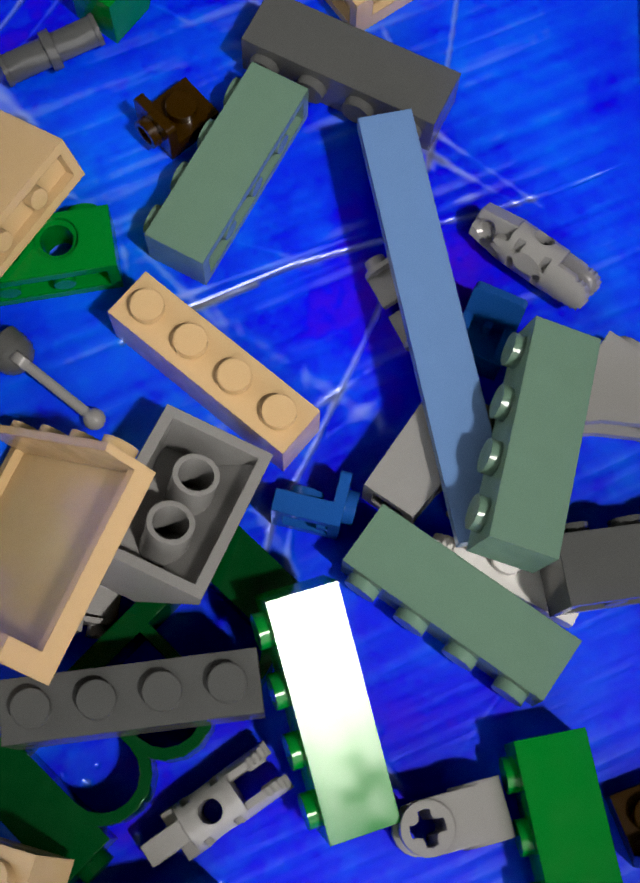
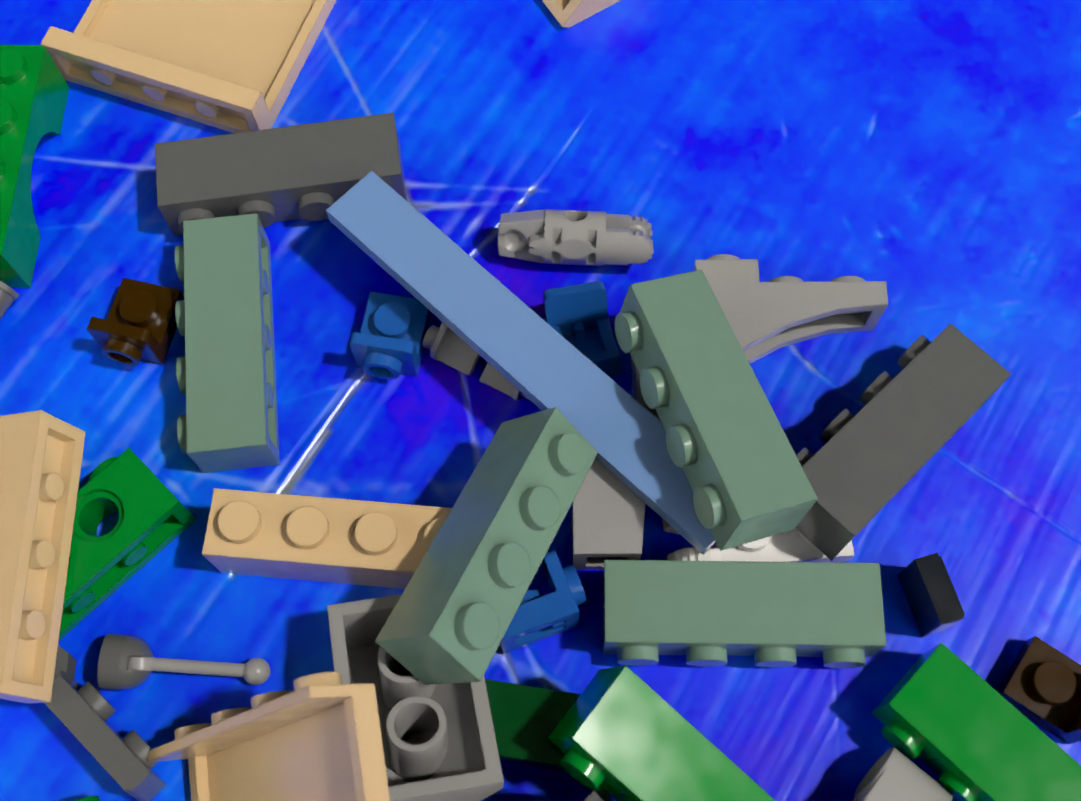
camera: 30 degrees left, 5 degrees down
none -> blue bracket [349,291,432,379]
none -> sand green brick [375,407,598,685]
none -> black tile [898,553,965,638]

